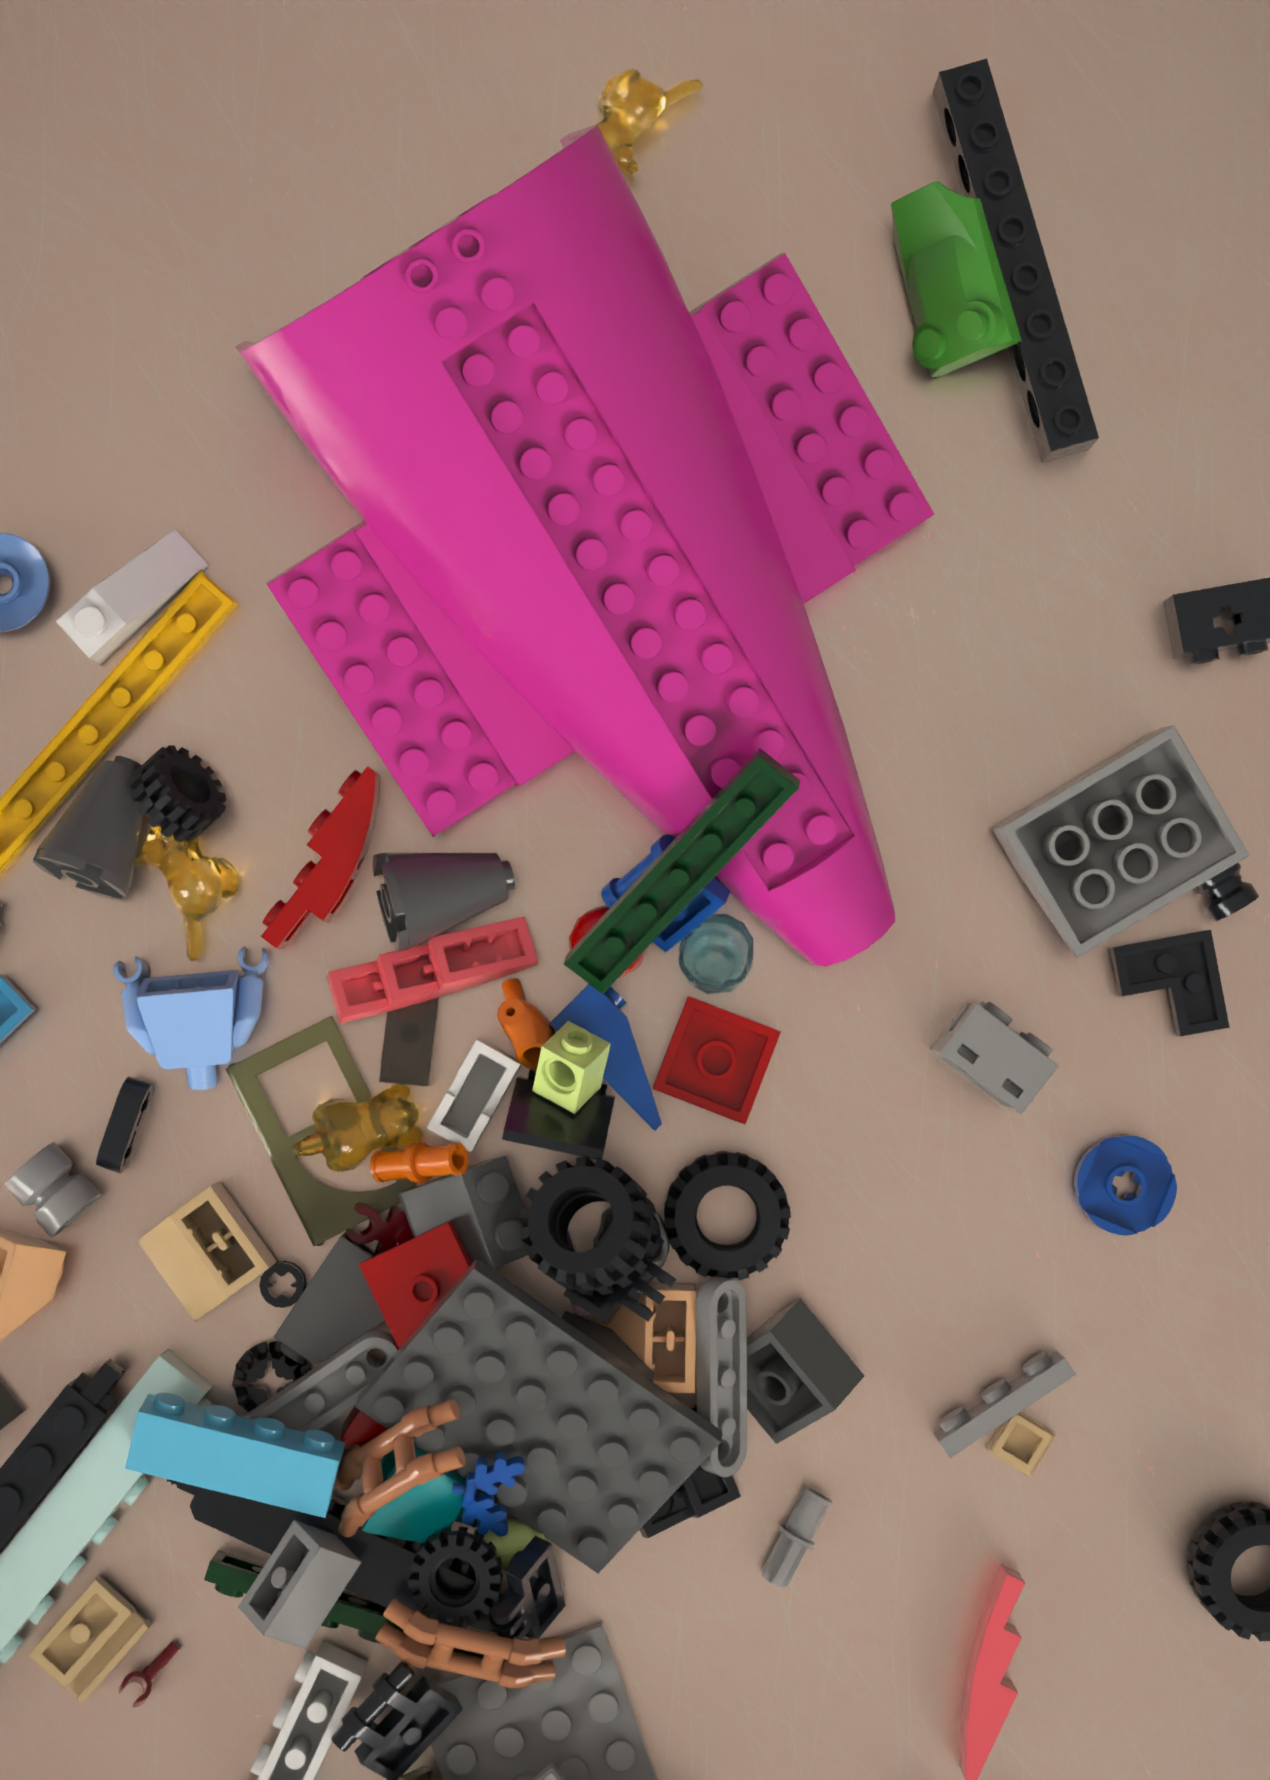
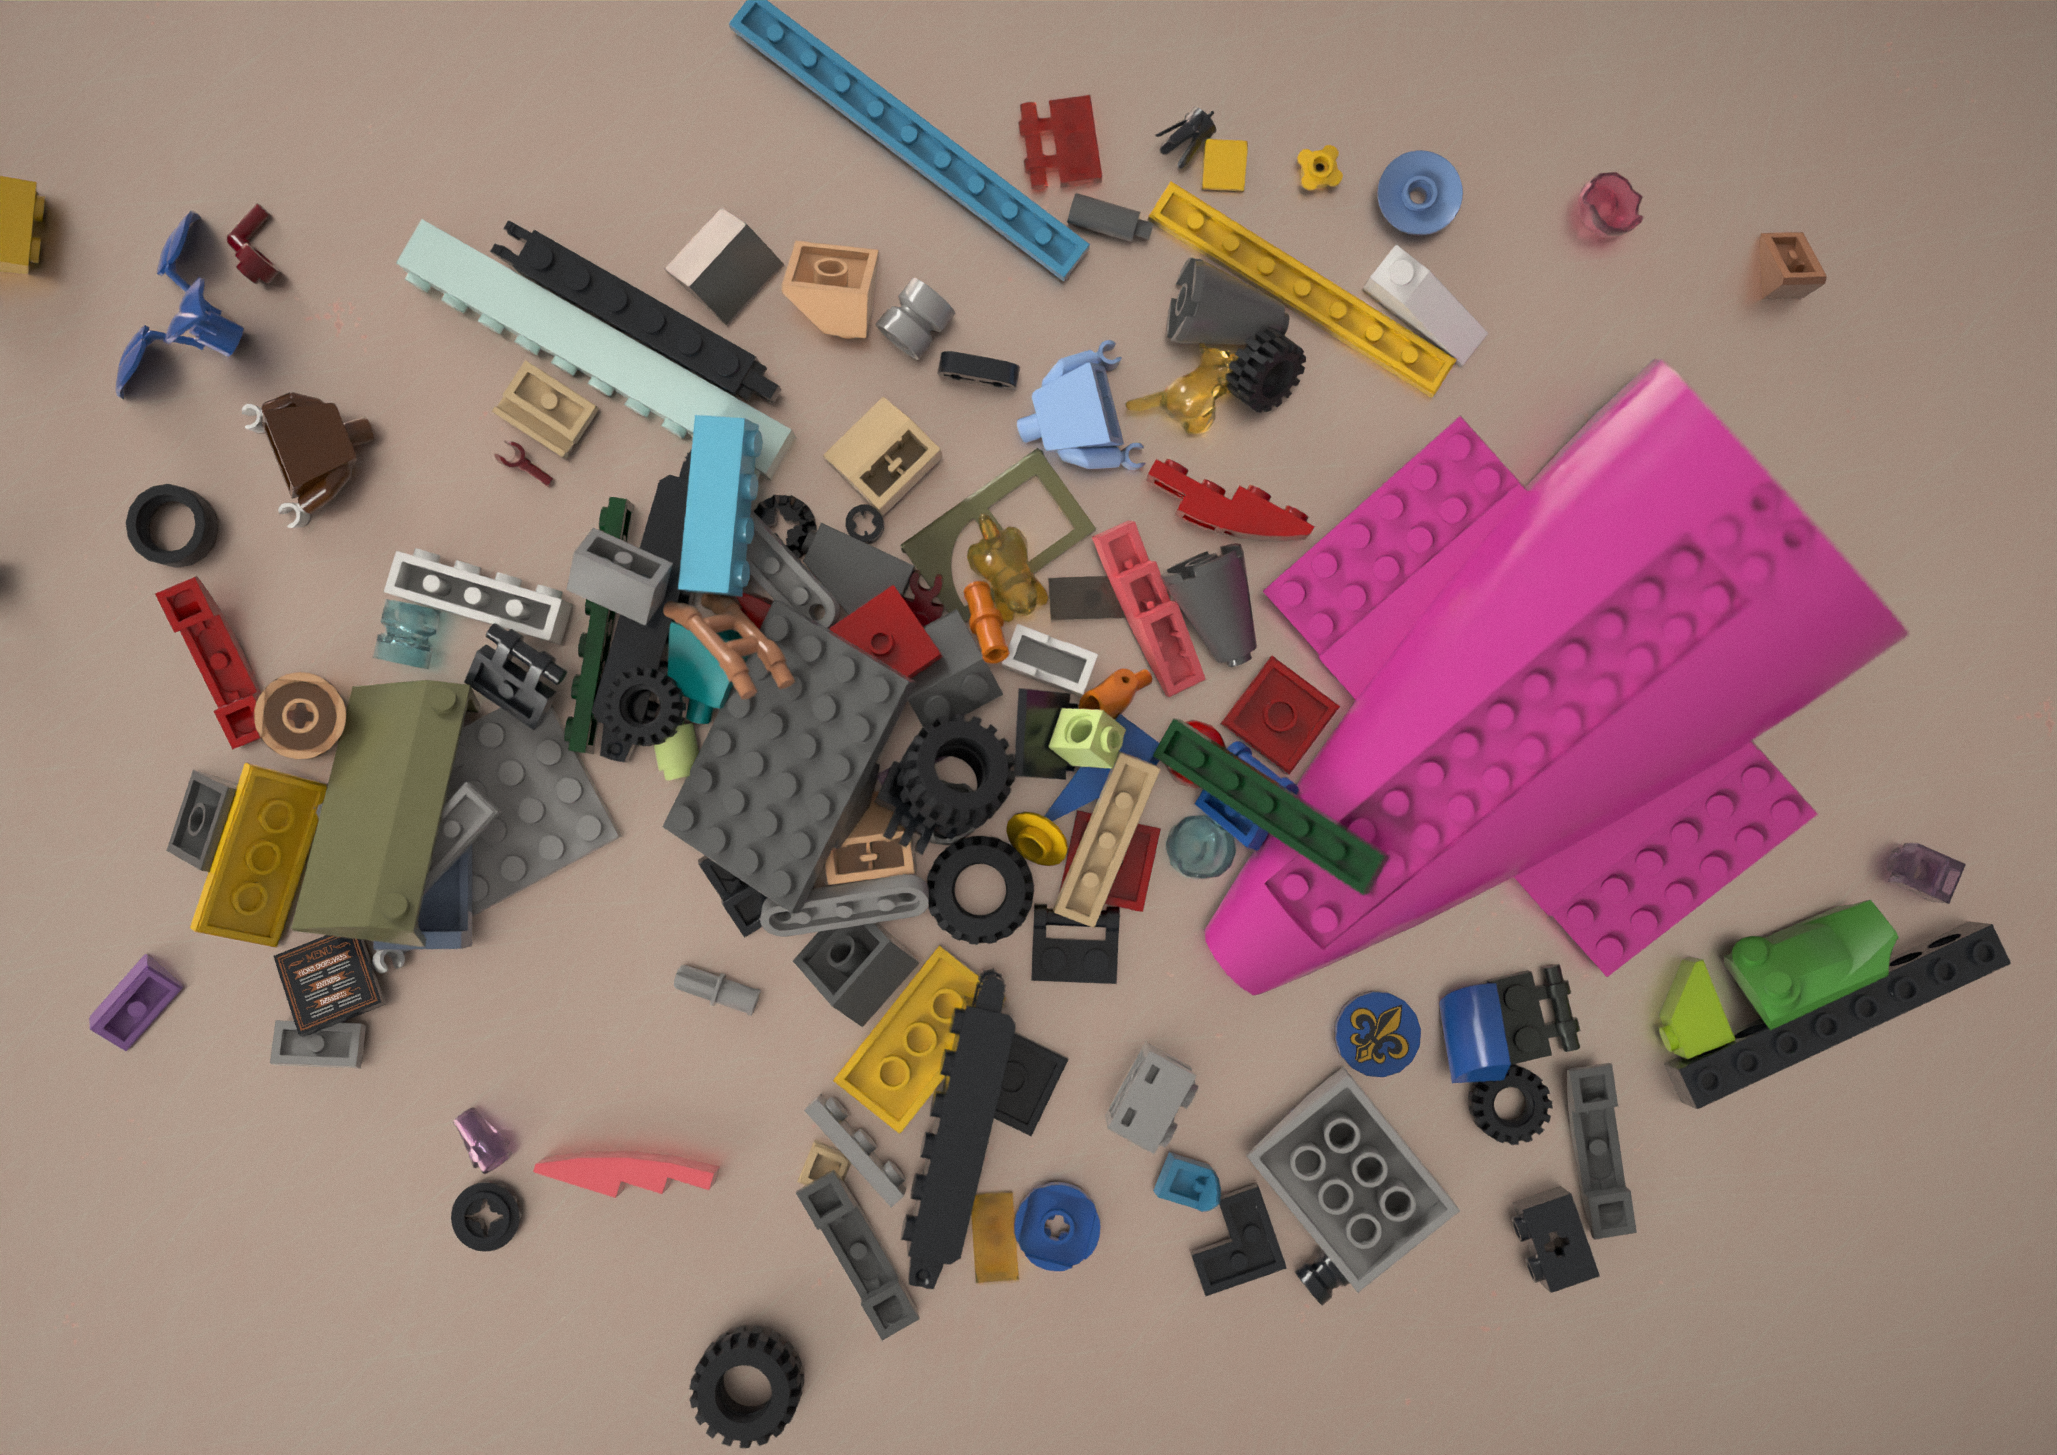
camera: 80 degrees right, 0 degrees up
nougat piece [375,1598,566,1688] -> none
blue animal [451,1452,525,1537] -> none
black hinge [491,1535,566,1639] -> none
clear yellow animal [598,69,703,174] -> none
none -> dark grey slope [796,1170,920,1341]
none -> yellow plate [833,945,1007,1134]
none -> black hinge [901,968,1016,1289]
none -> clear yellow slope [971,1192,1020,1285]
none -> black tile [994,1032,1069,1136]
none -> yellow piece [1006,811,1068,866]
none -> black plate [1031,903,1120,984]
none -> tan plate [1053,751,1160,928]
none -> dark azure plate [1153,1152,1221,1212]
none -> red plate [1220,656,1340,775]
none -> tile [1335,991,1421,1077]
none -> blue brick [1439,983,1511,1083]
none -> black tyre [1468,1064,1552,1145]
none -> pearl dark grey plate [1487,964,1581,1065]
none -> dark grey slope [1567,1063,1637,1240]
none -> clear pink hair [1577,172,1644,237]
none -> lime slope [1659,956,1735,1059]
none -> nougat slope [1759,232,1827,299]
none -> brick [1886,843,1966,904]

